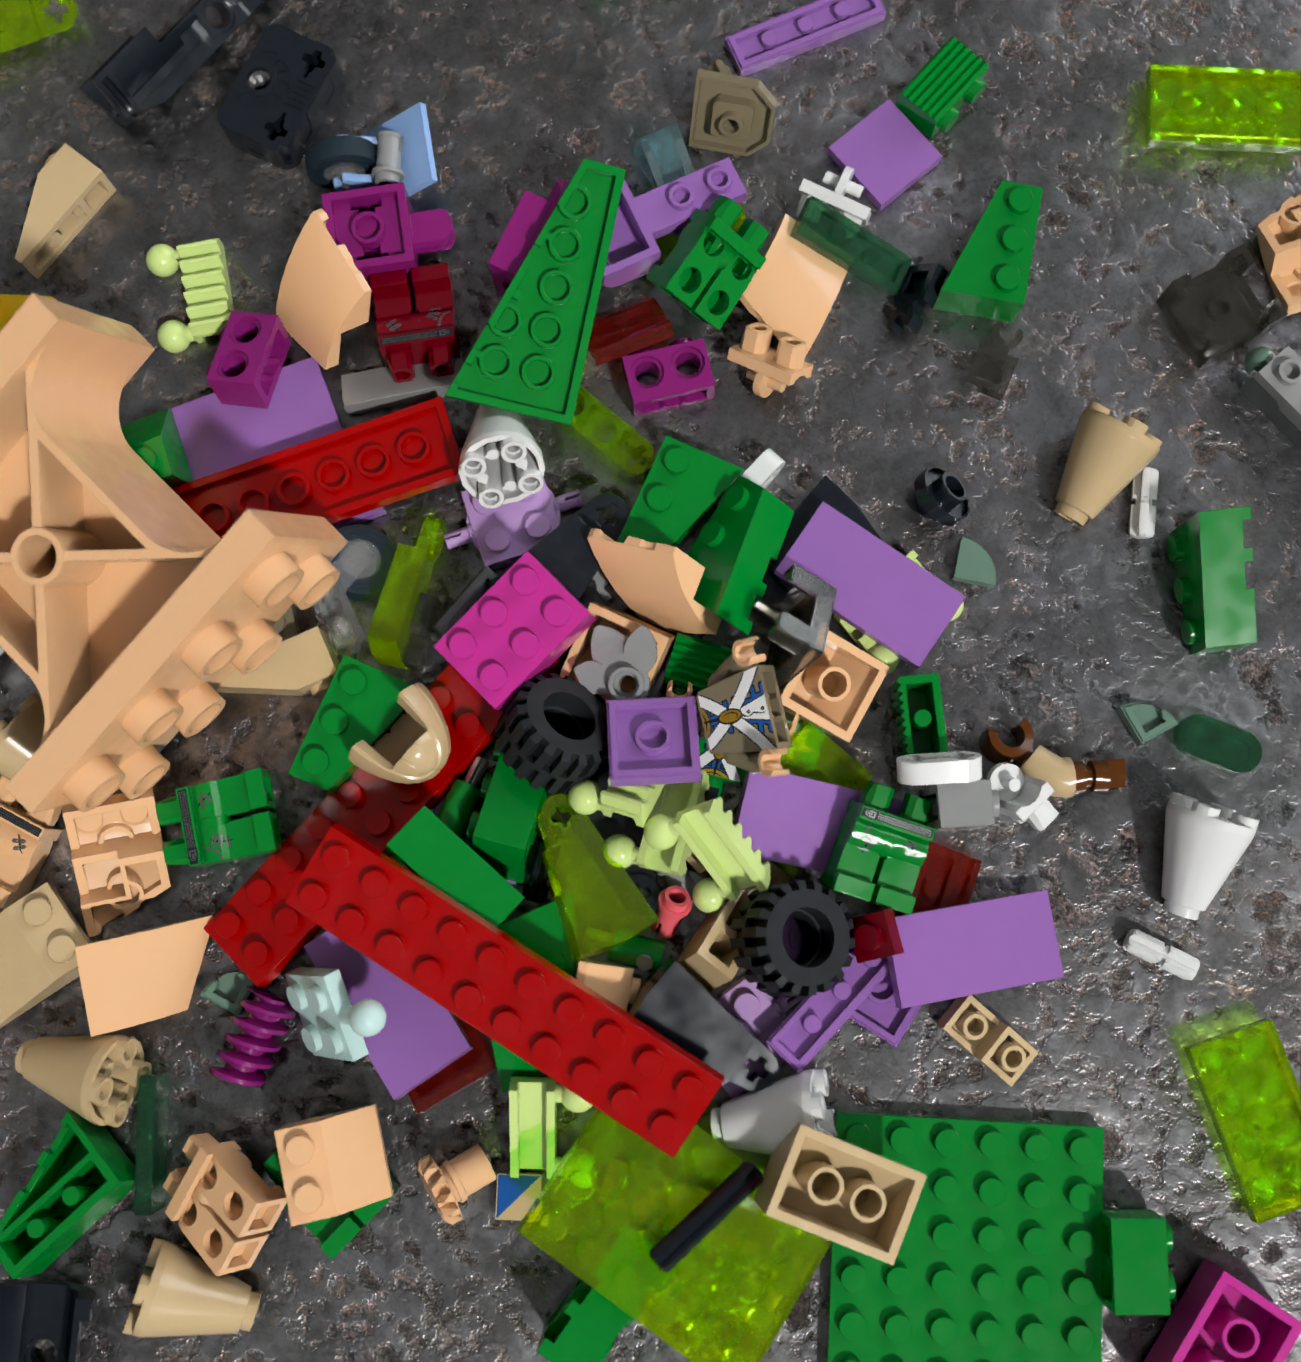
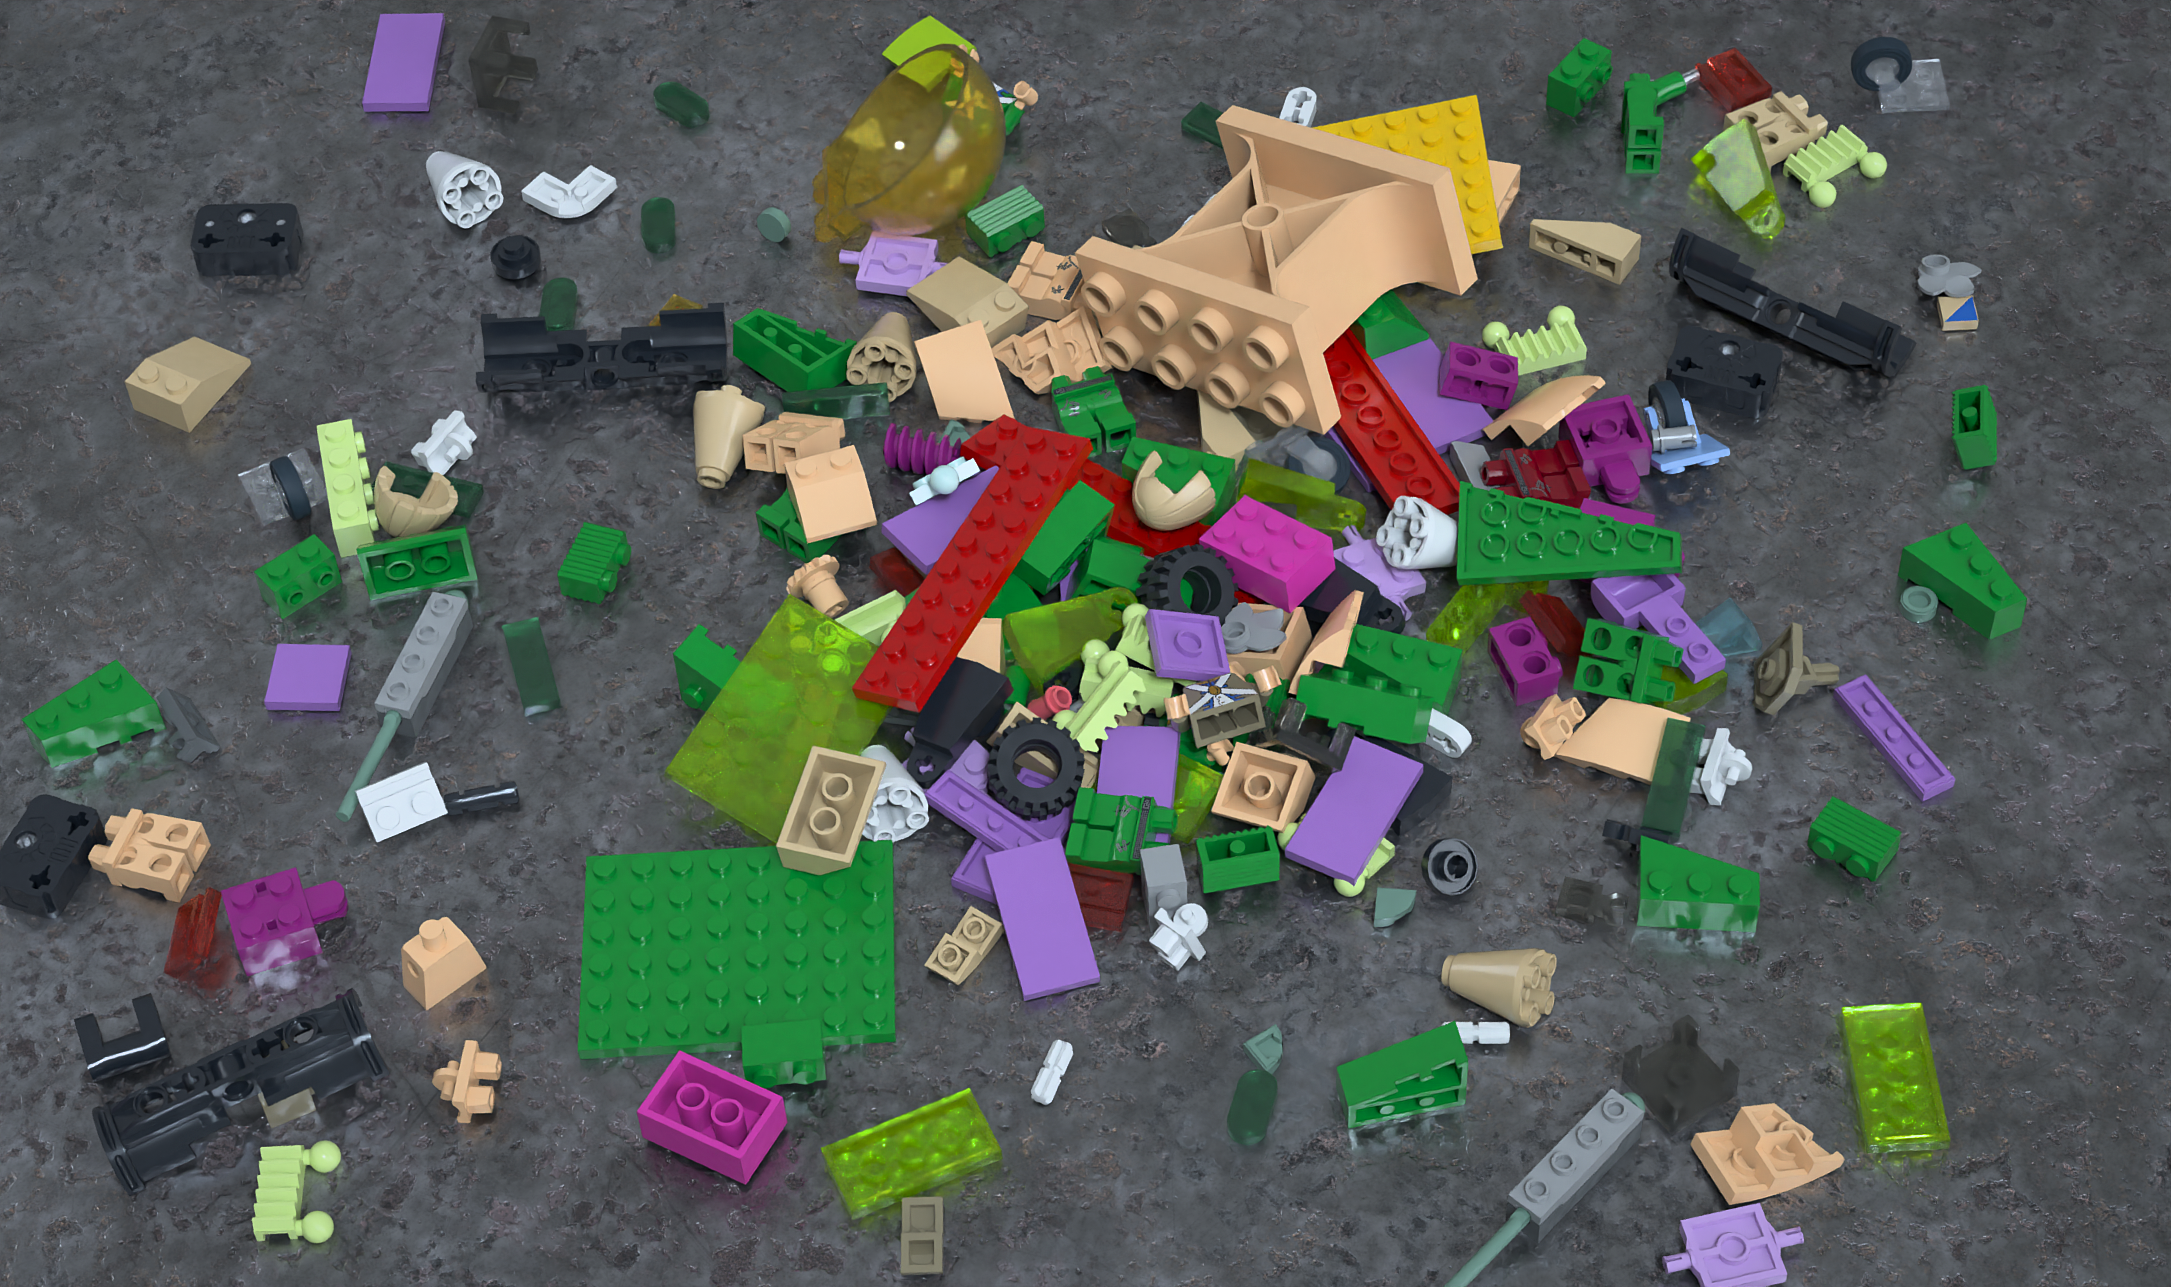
camera: 85 degrees right, 30 degrees down
black axle [649,1161,764,1273] -> none
medium lavender tile [827,99,942,211] -> none
dark red plate [849,908,904,963] -> none
white beam [896,751,982,786] -> none
reddish brown piece [979,718,1127,798] -> none
white cone [1161,792,1260,920] -> none

